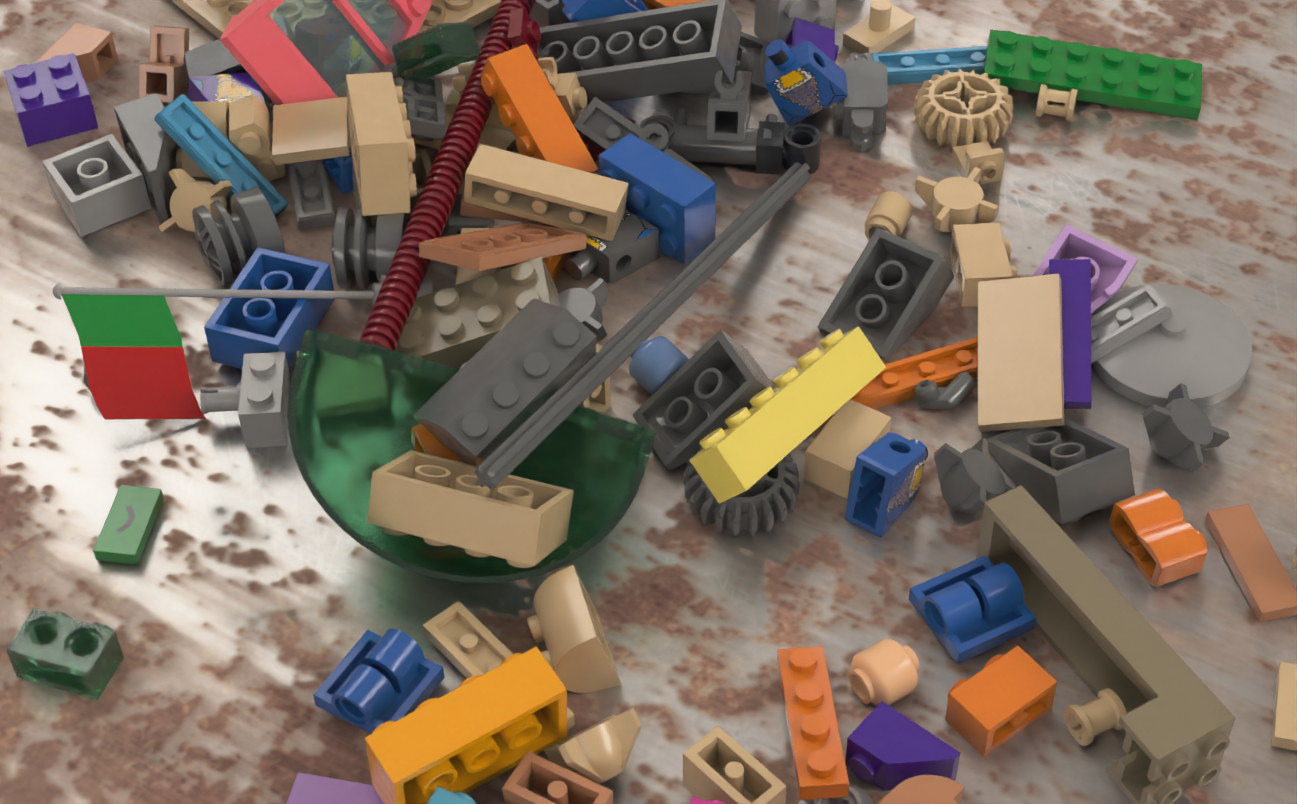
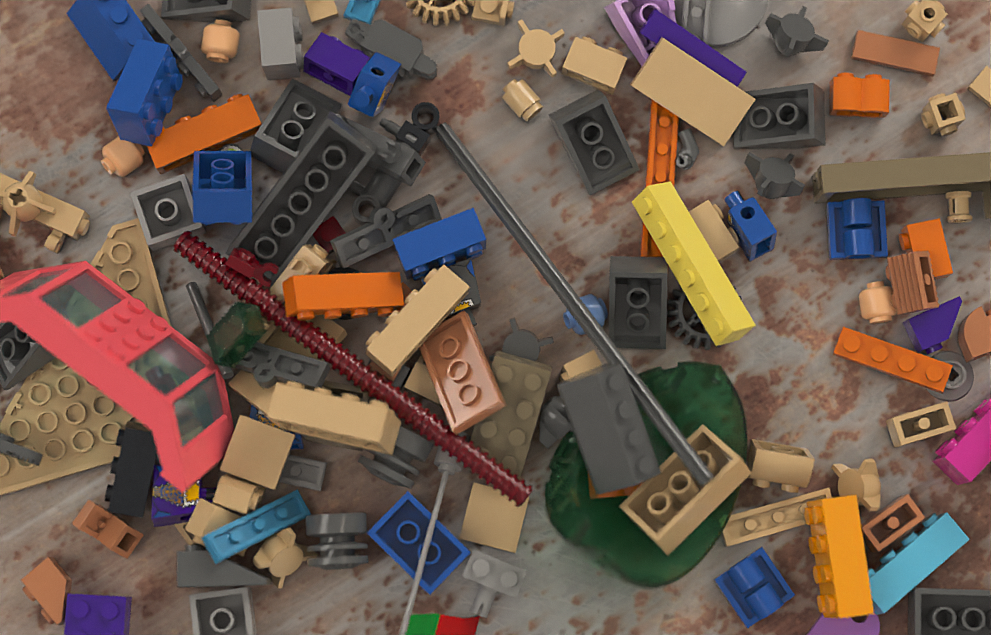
camera: 70 degrees left, 35 degrees up
none -> nougat brick [886,251,940,315]
none -> tan brick [921,93,966,136]

